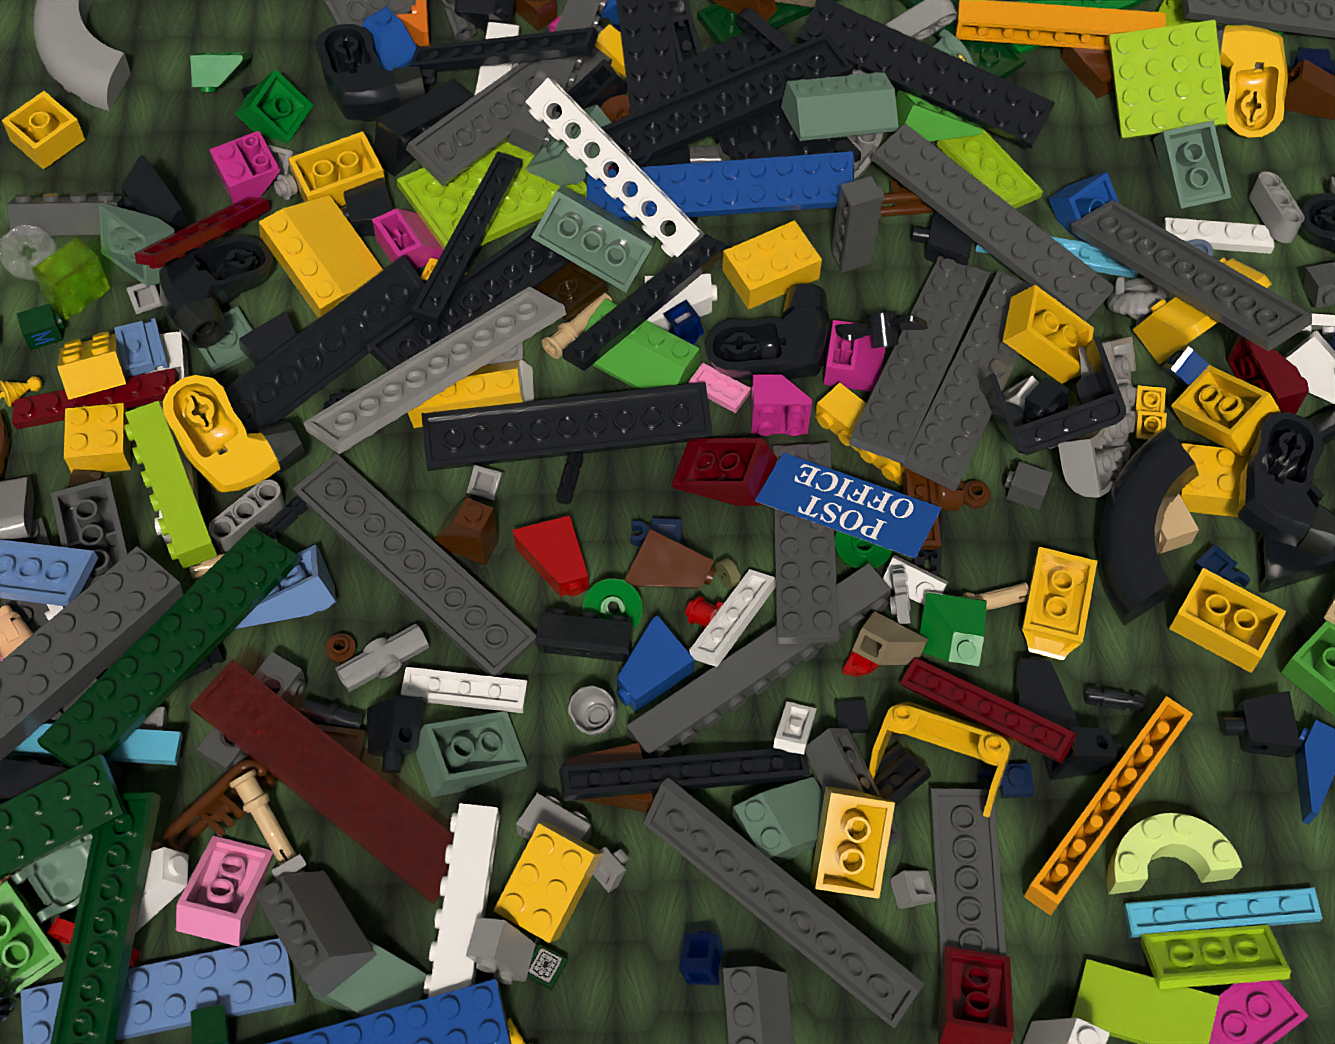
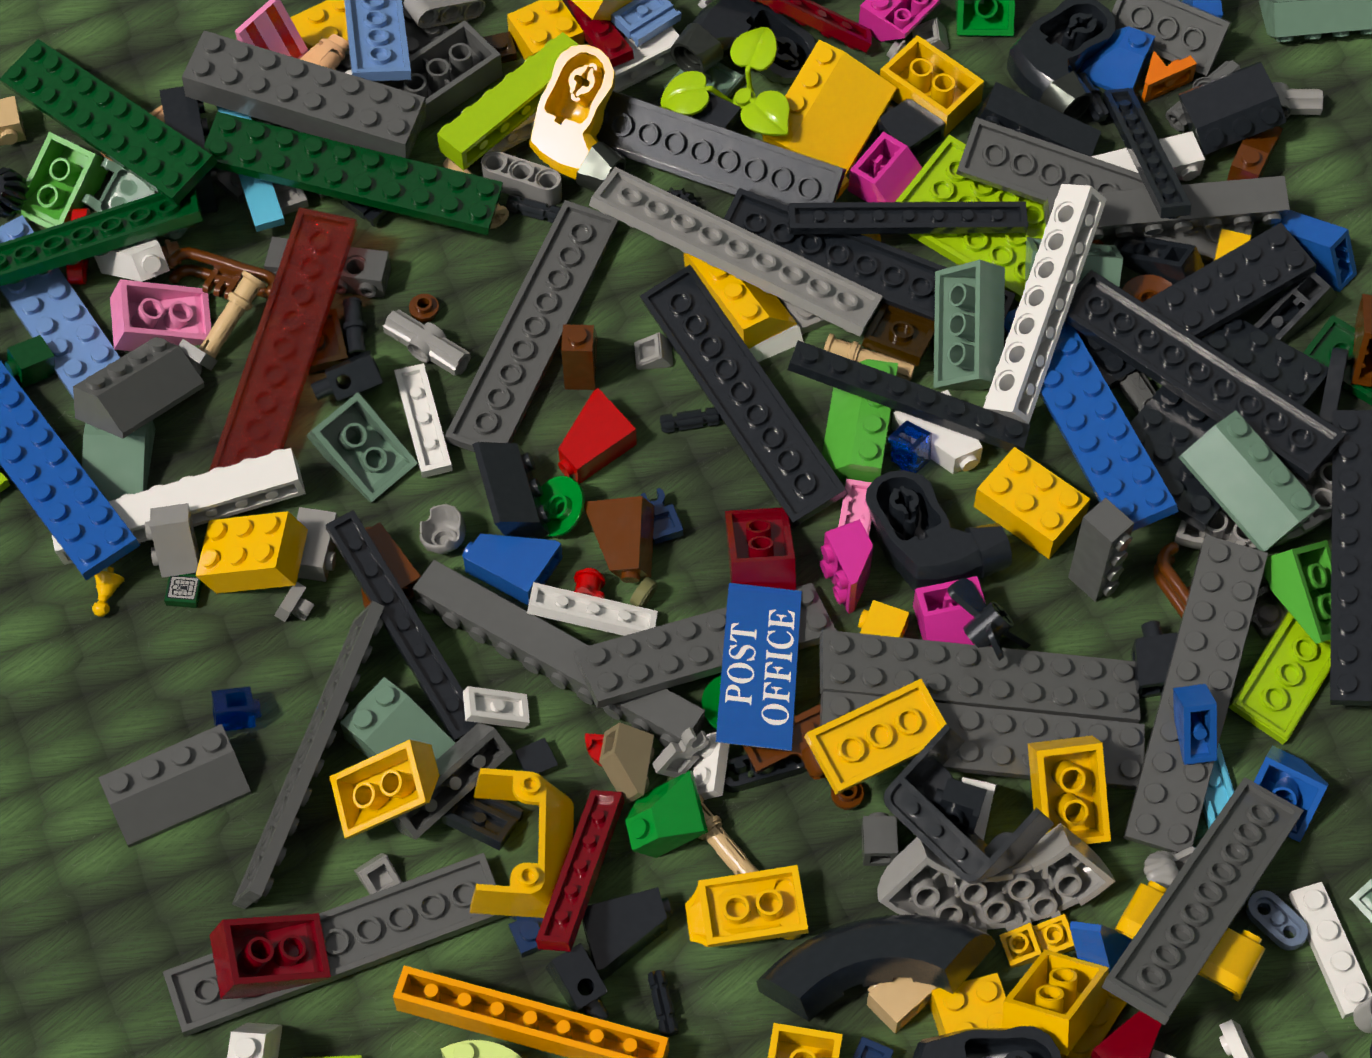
camera: 70 degrees right, 0 degrees up
medium blue wedge [235,544,336,629] -> none
none -> lime plant [660,27,790,136]
none -> yellow plate [804,679,947,795]
none -> blue slope [1173,684,1217,765]

